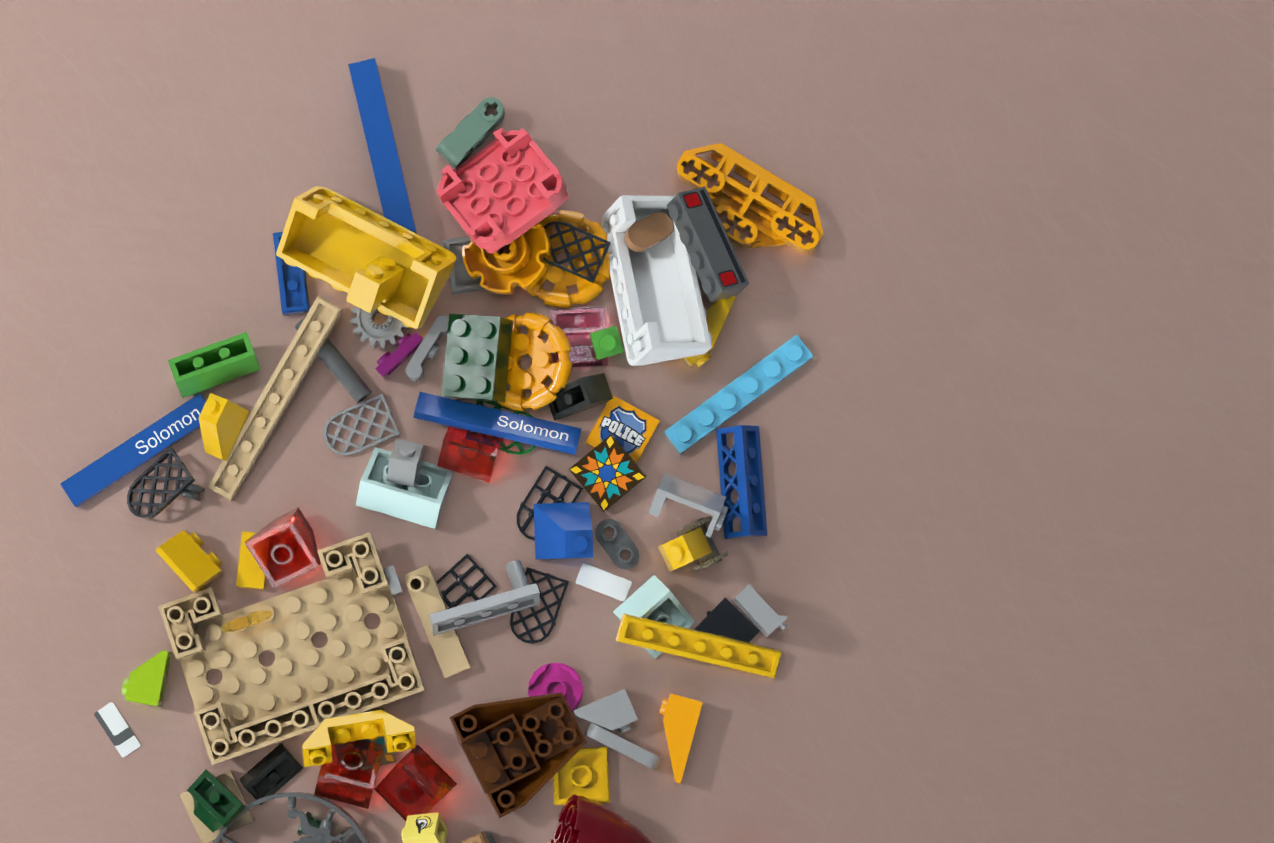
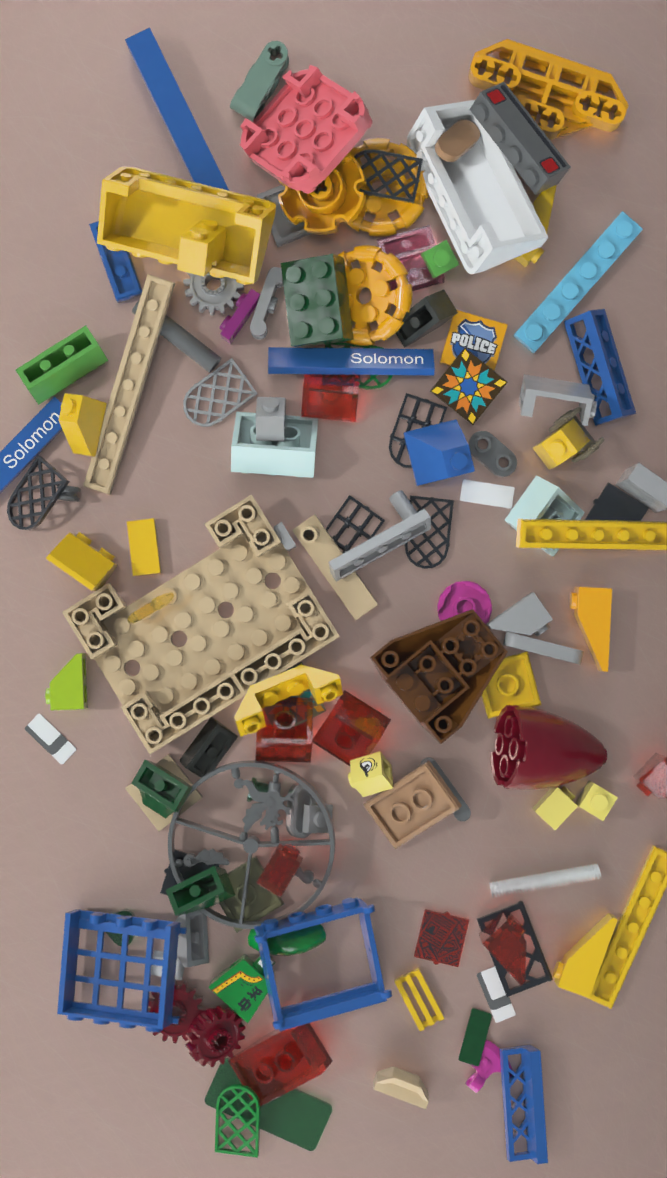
camera: 10 degrees left, 5 degrees up
clear red slope [245,507,321,588] -> none

